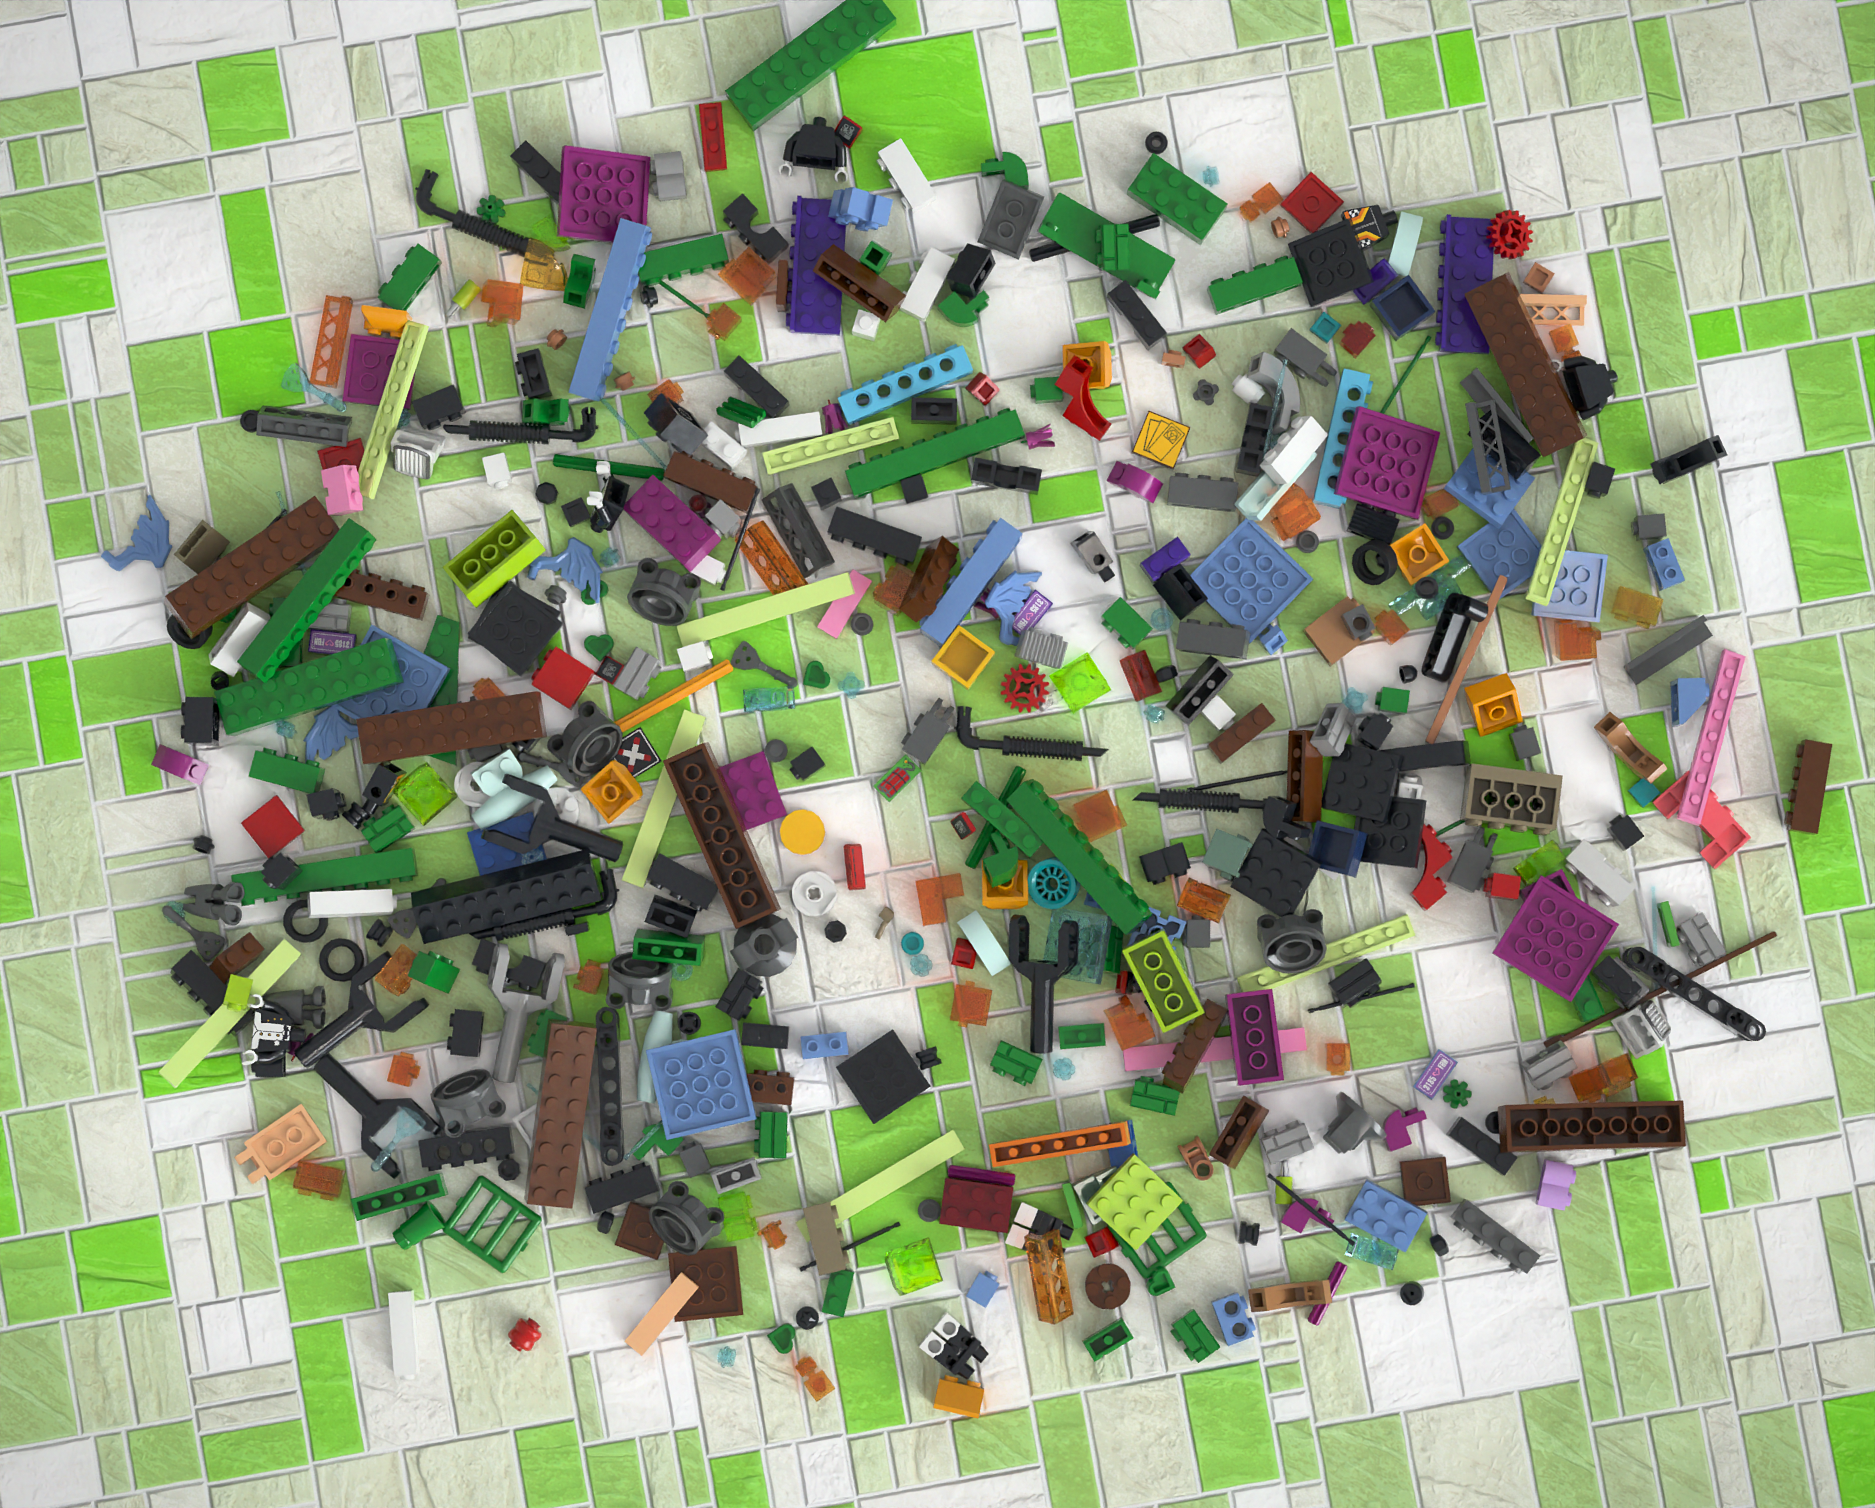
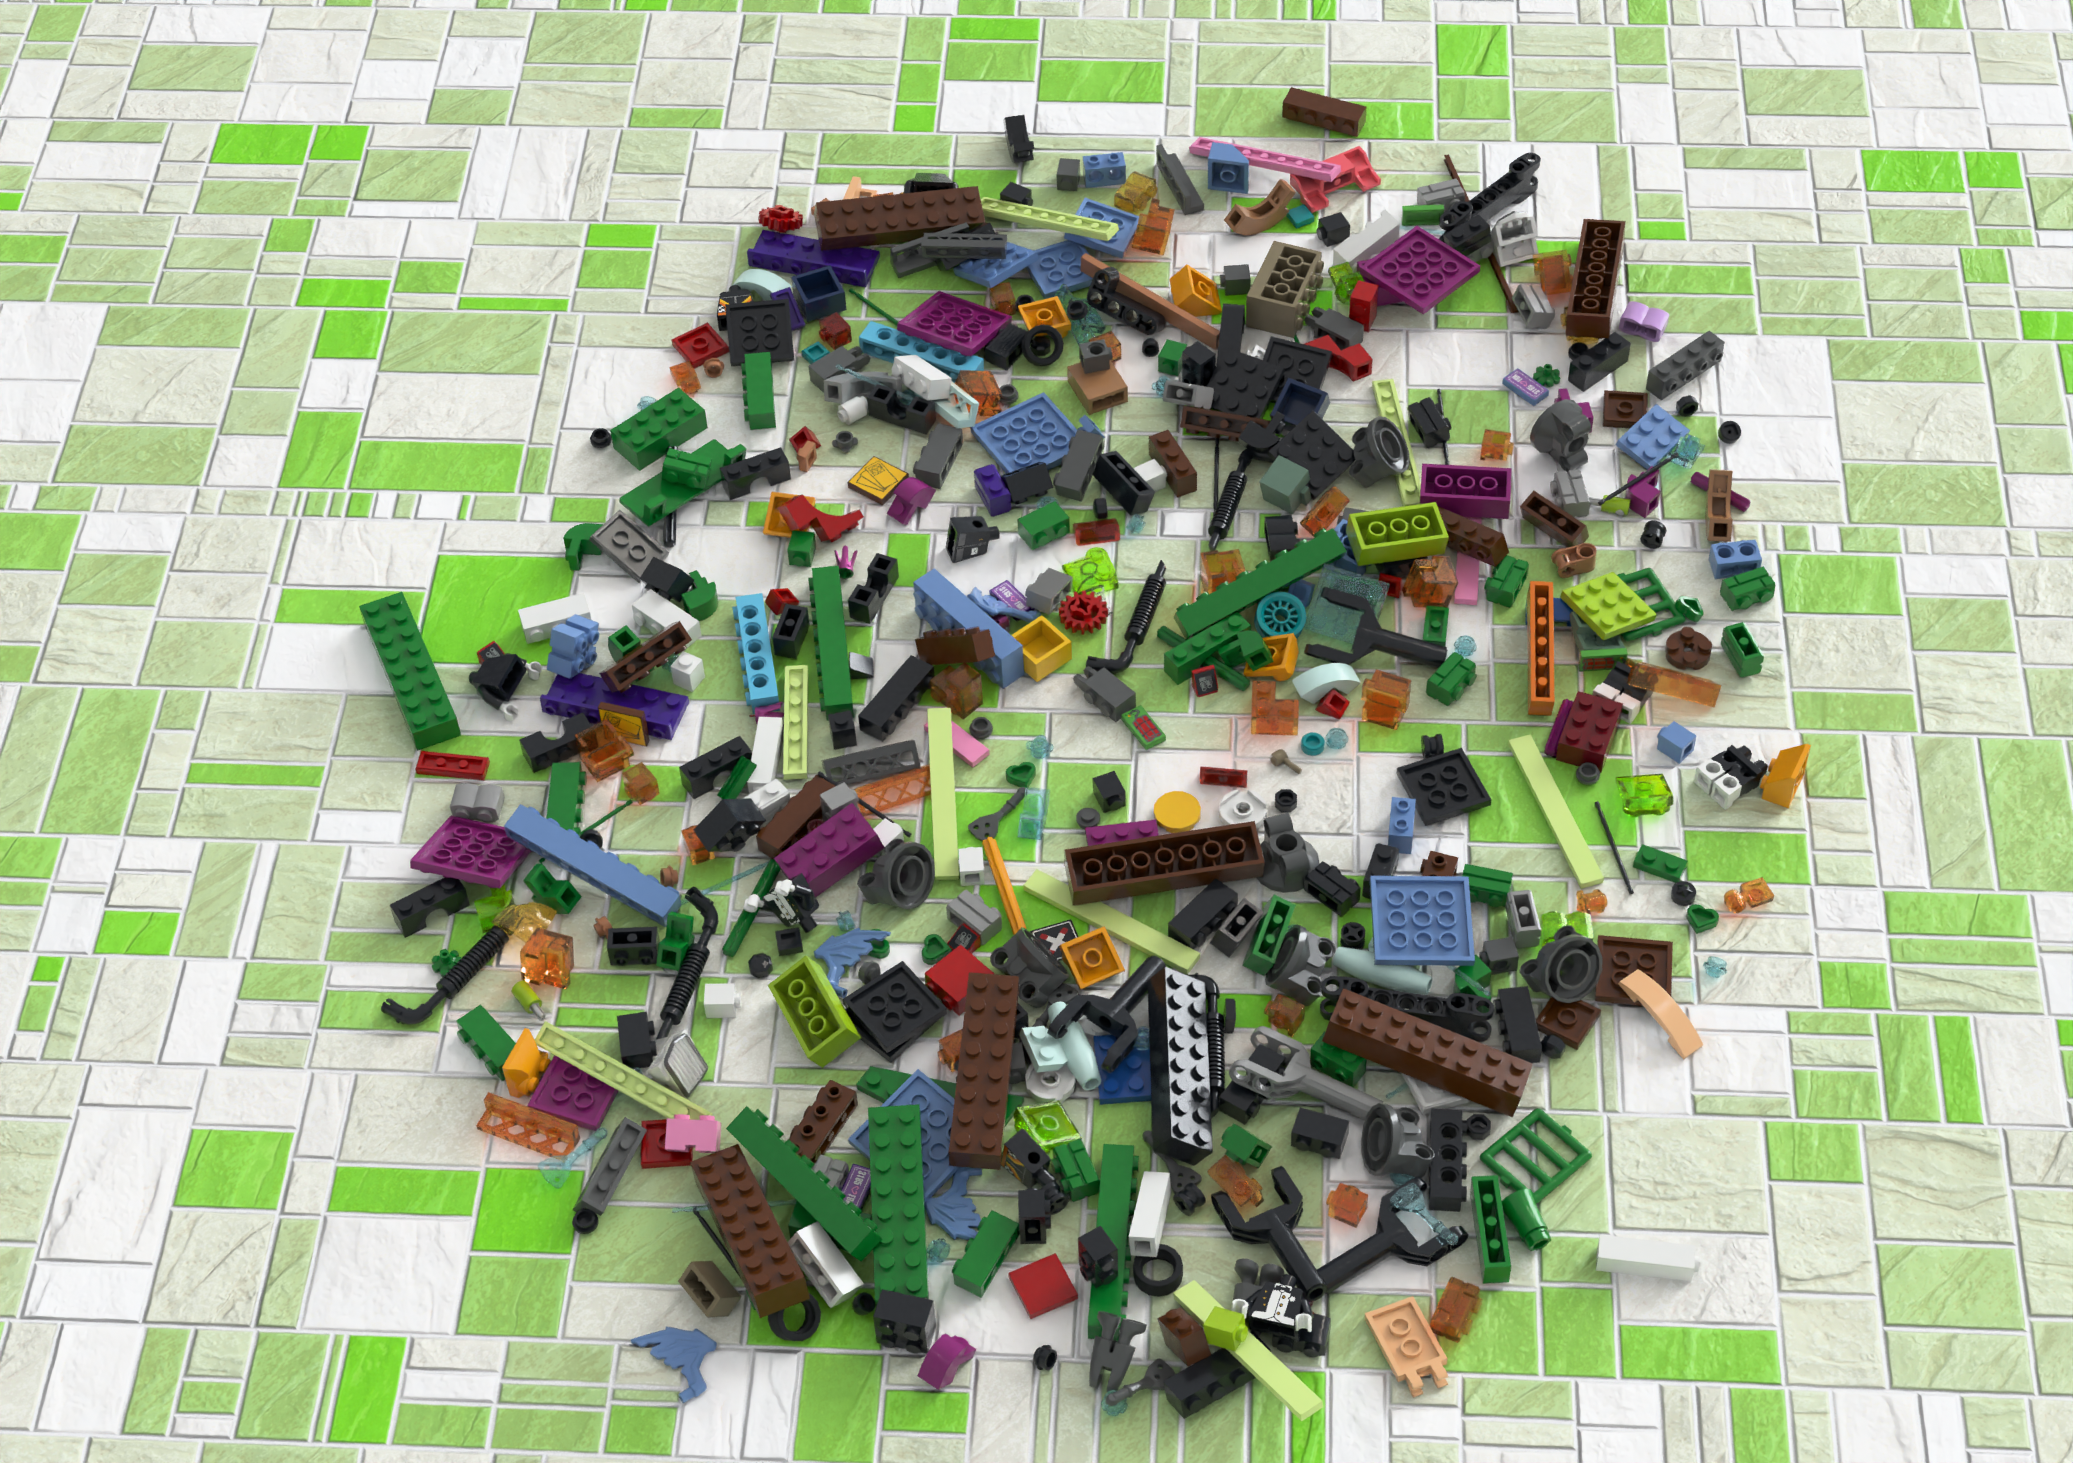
camera: 75 degrees left, 35 degrees down
black tyre [319,938,364,982] -> none
red piece [508,1317,542,1352] -> none
dark tan brick [803,1201,850,1276] -> none
red slope [1084,1226,1119,1258] -> none
green brick [1572,975,1605,1022] -> none

